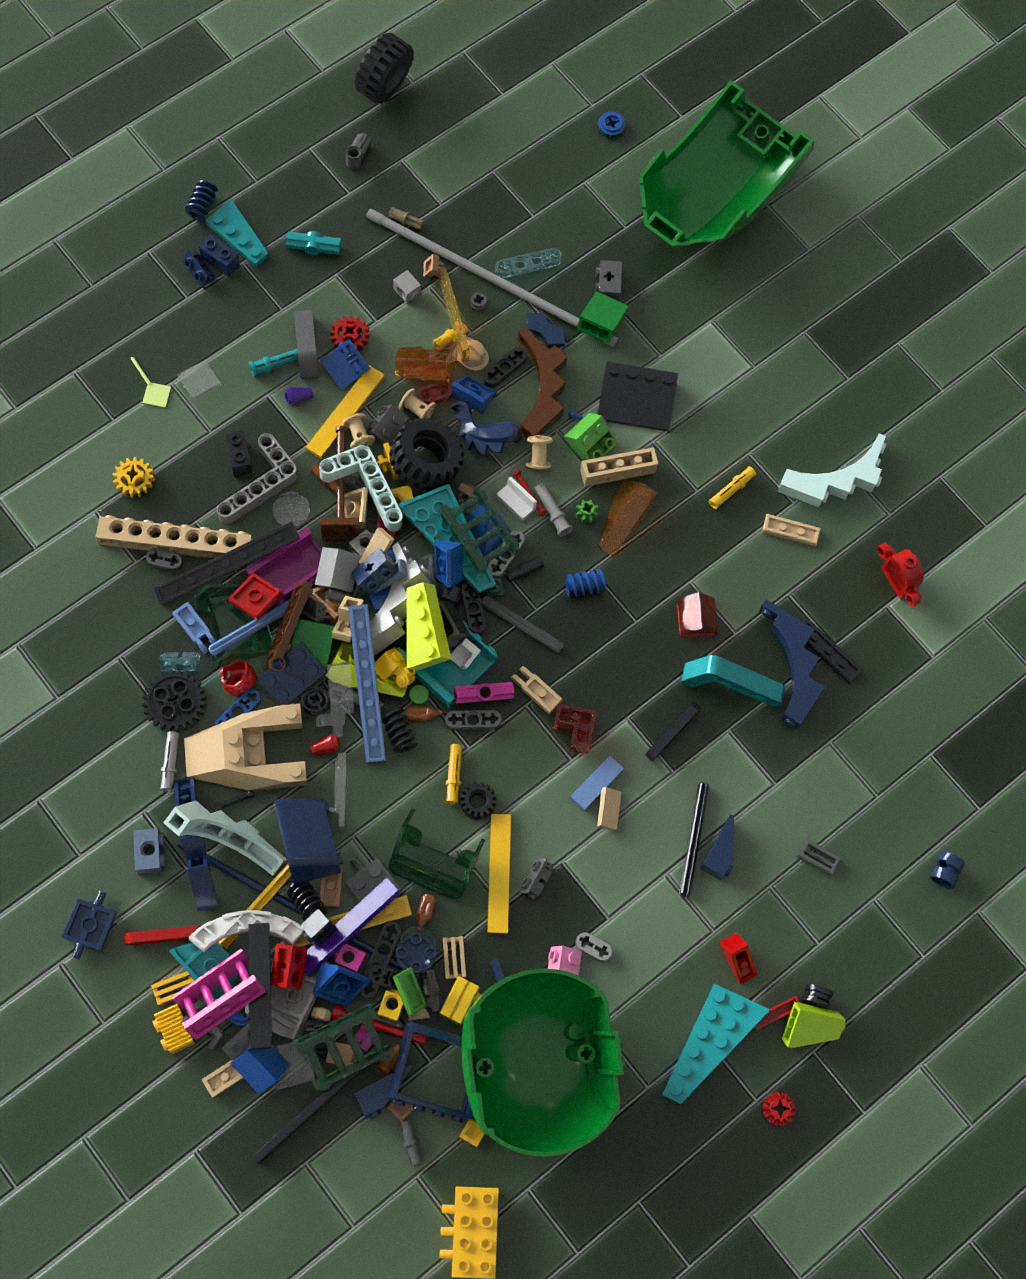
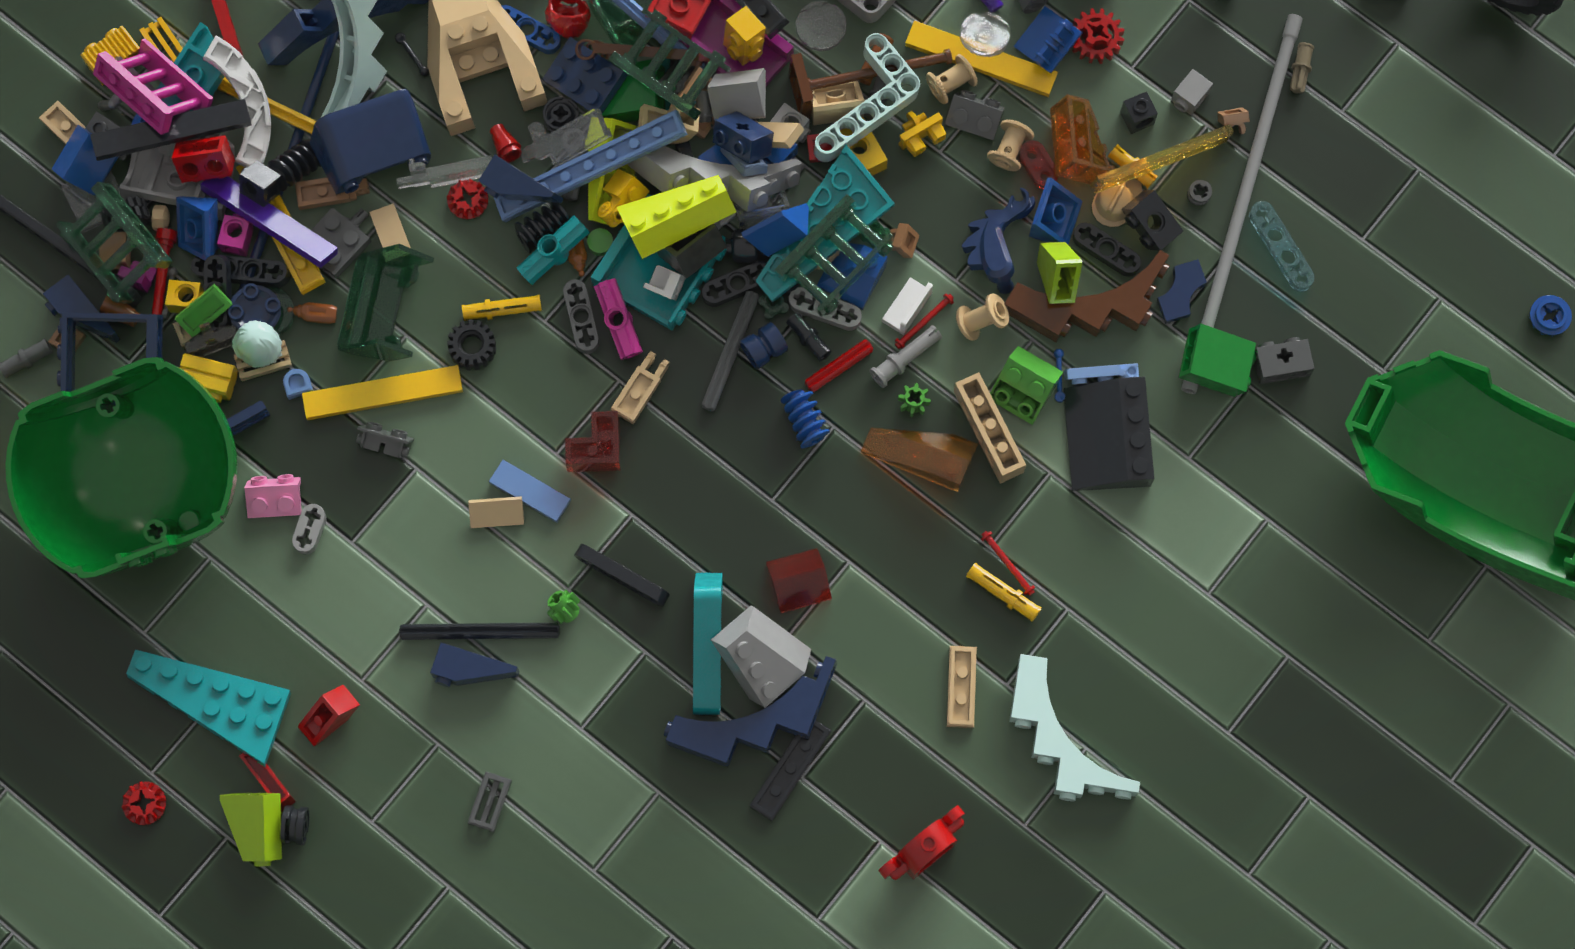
camera: 85 degrees right, 5 degrees up
black tyre [389,418,464,492] -> none
none -> light aqua hair [232,320,282,368]
none -> medium blue tile [283,369,314,400]
none -> tan tile [369,203,412,261]
none -> red gear [447,178,489,219]
none -> dark blue slope [478,155,564,203]
none -> teal piece [516,215,590,285]
none -> bright green gear [547,590,580,624]
none -> clear green fence [608,8,731,121]
none -> light grey wedge [711,606,811,708]
none -> yellow brick [723,6,766,66]
none -> dark blue wheel [739,322,789,370]
none -> red axle [805,339,873,393]
none -> clear tile [960,12,1011,57]
none -> red axle [981,531,1036,596]
none -> lime slope [1037,242,1082,304]
none -> light blue hinge [1064,363,1139,384]
none -> black brick [1120,91,1158,134]
none -> black brick [1121,190,1183,251]

